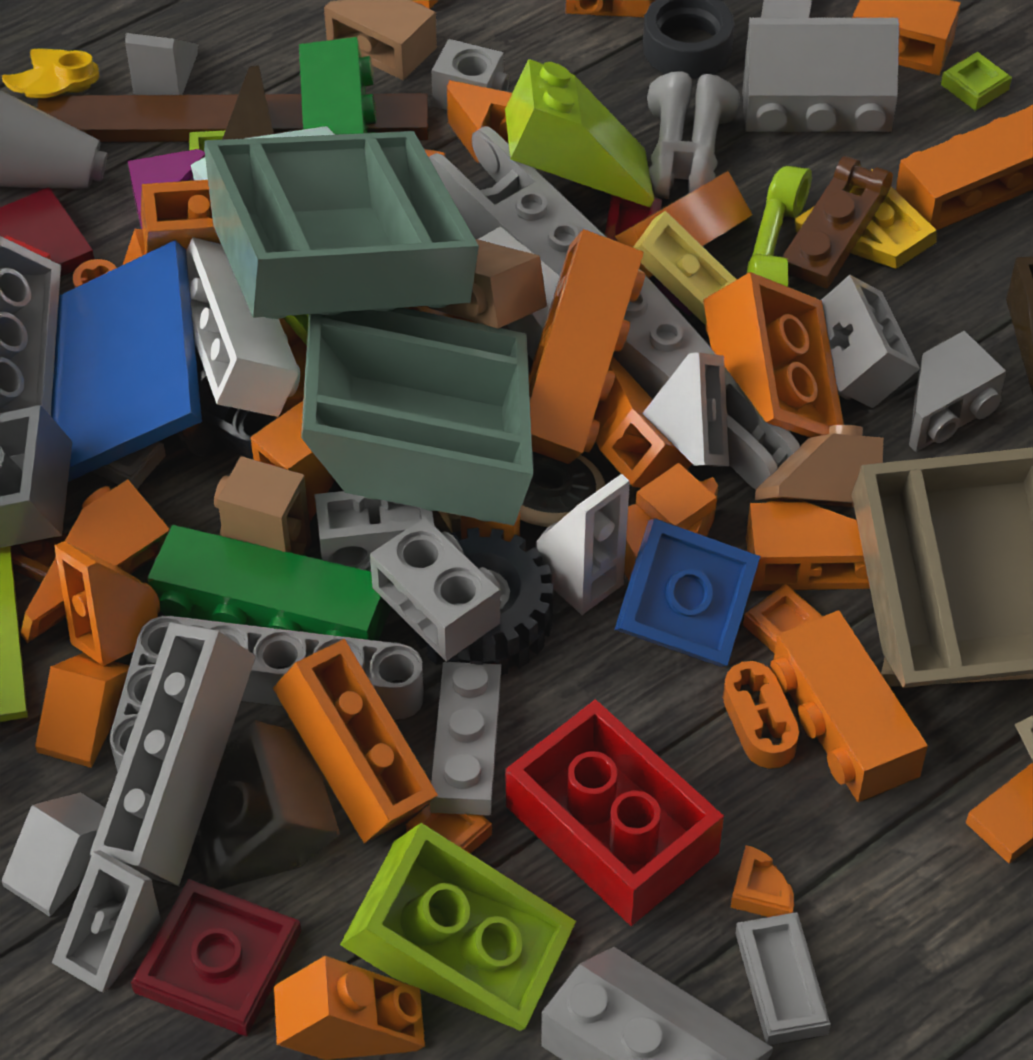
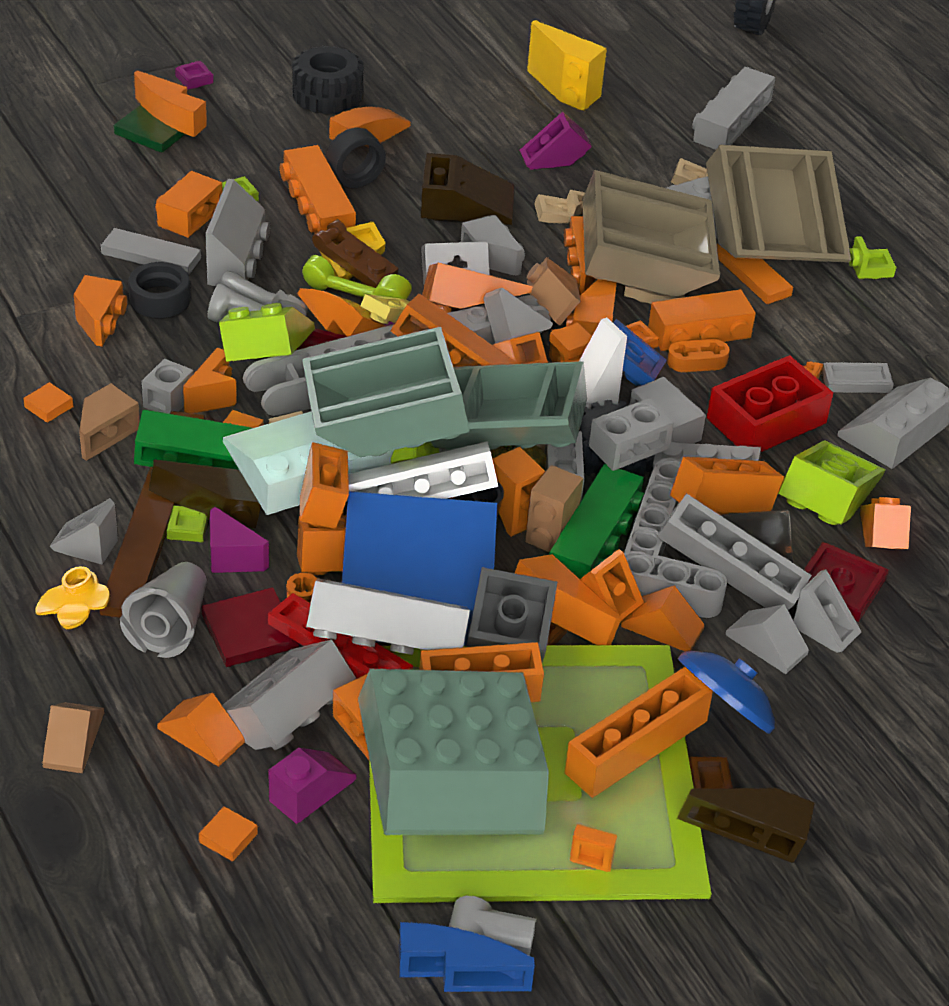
camera: 85 degrees left, 10 degrees down
none -> light grey brick [630,377,706,444]

